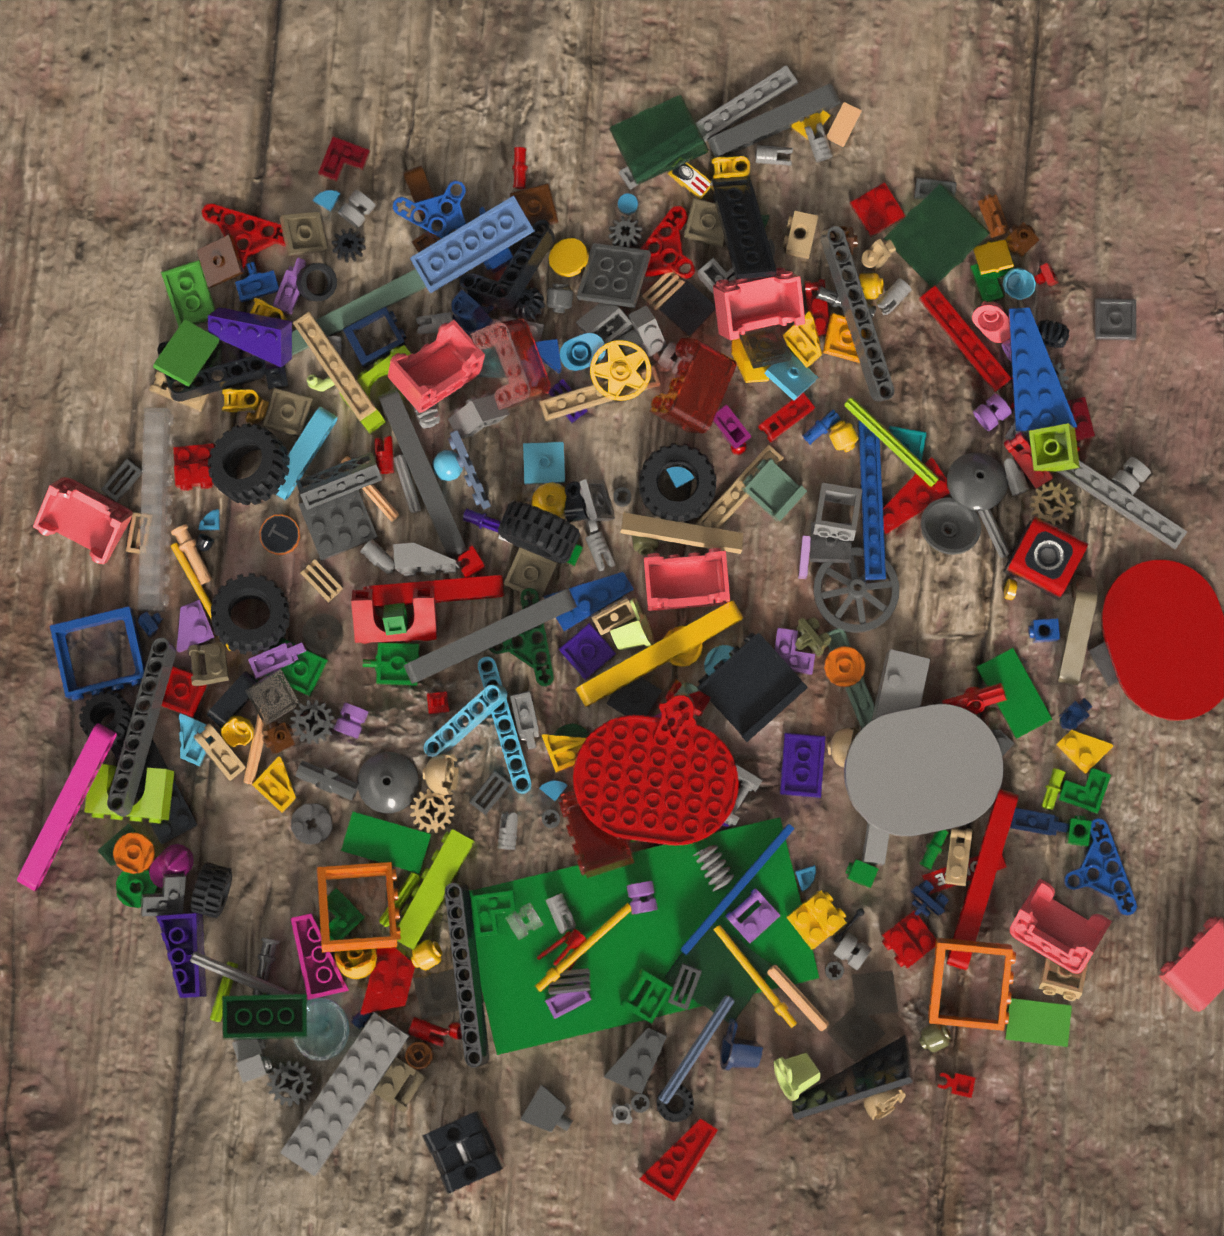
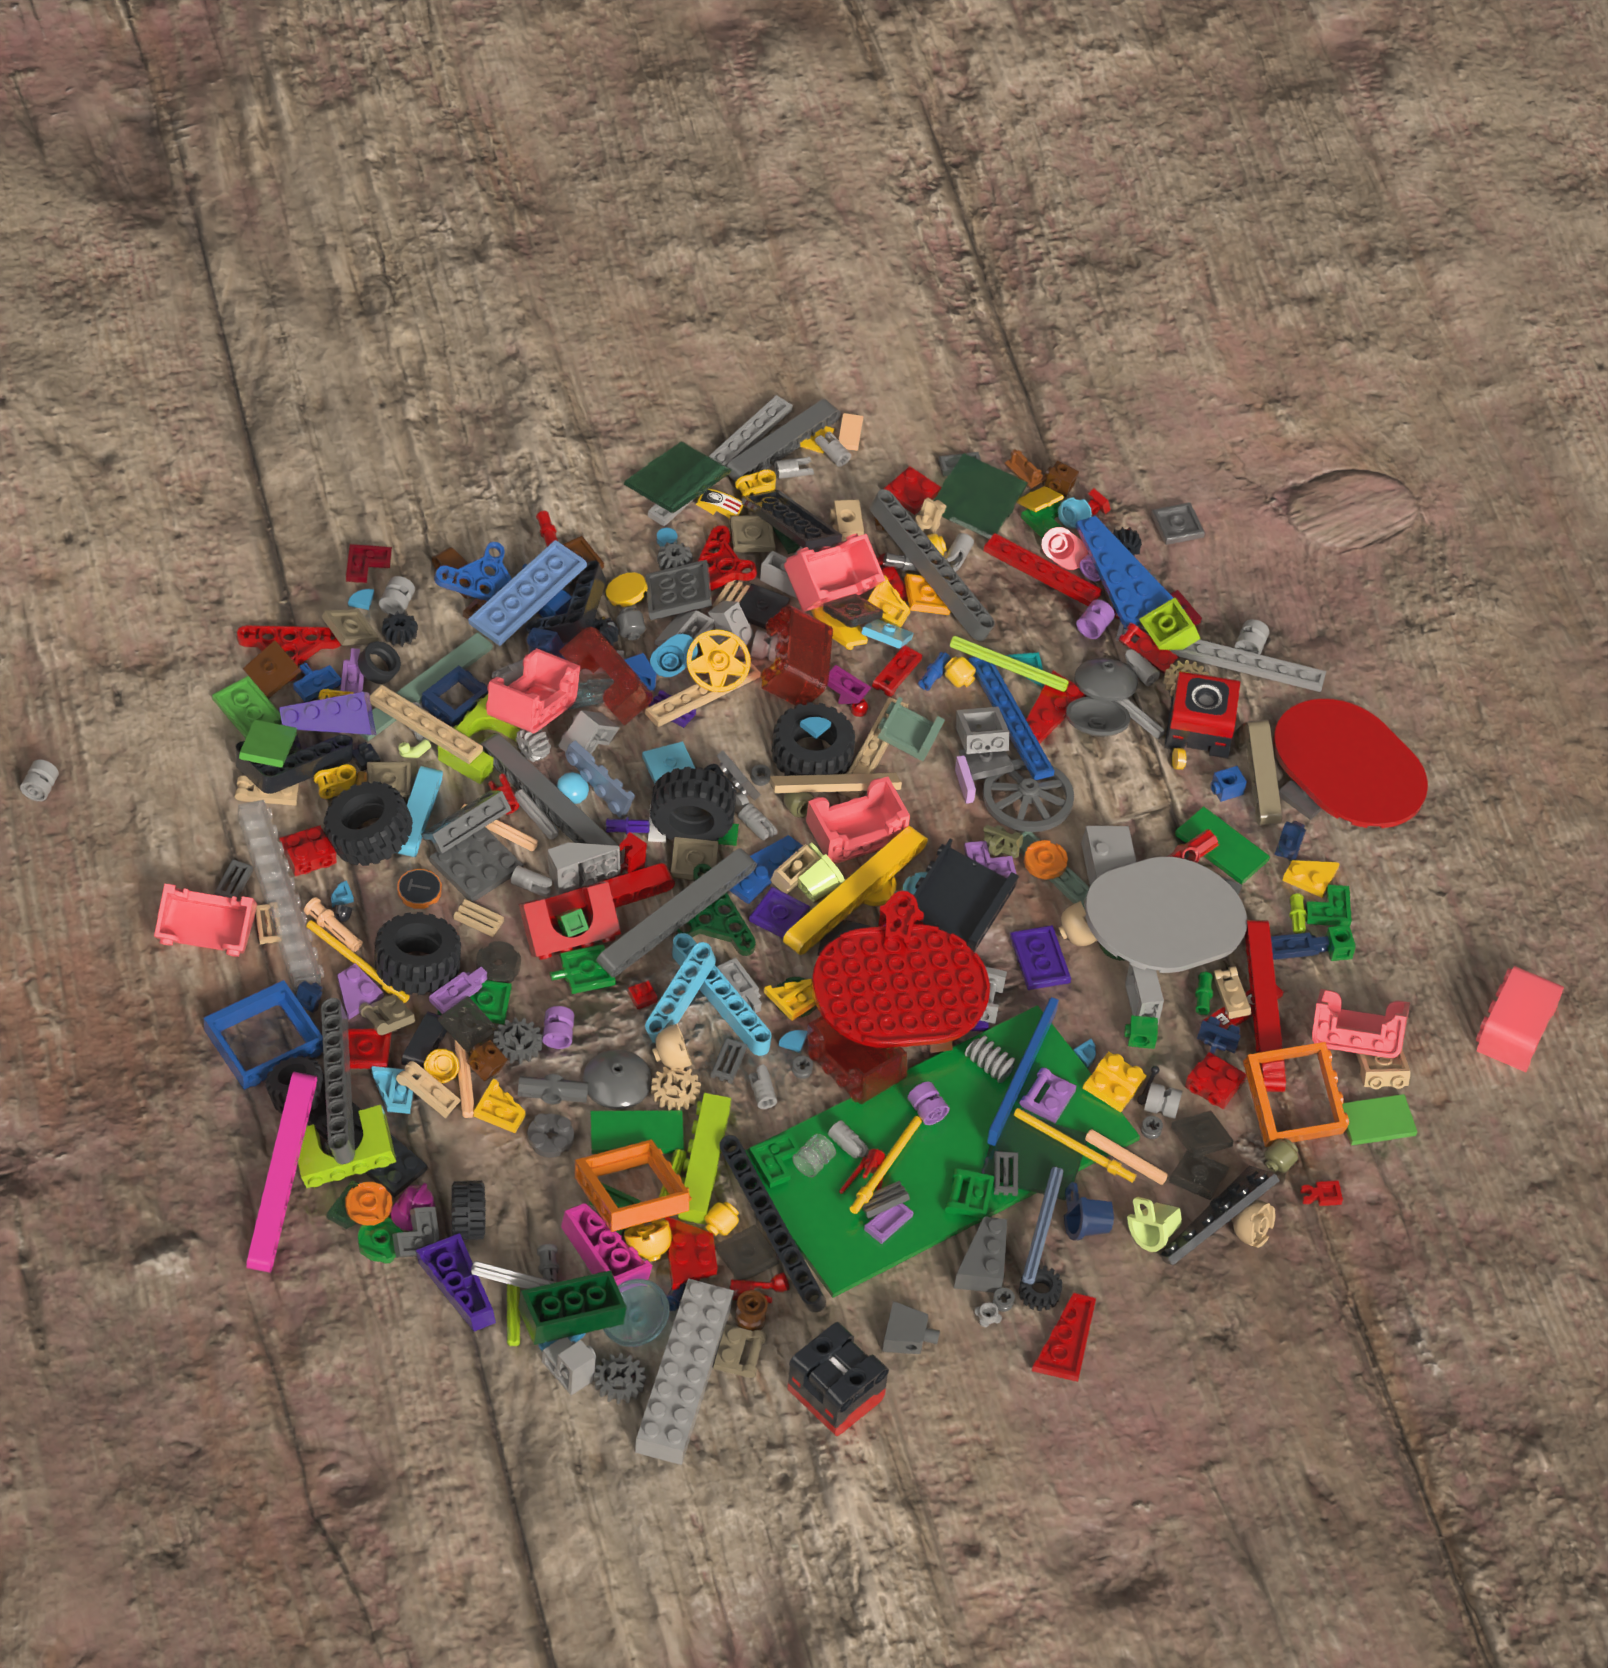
camera: 30 degrees left, 30 degrees down
blue beam [1064,819,1137,916] -> none

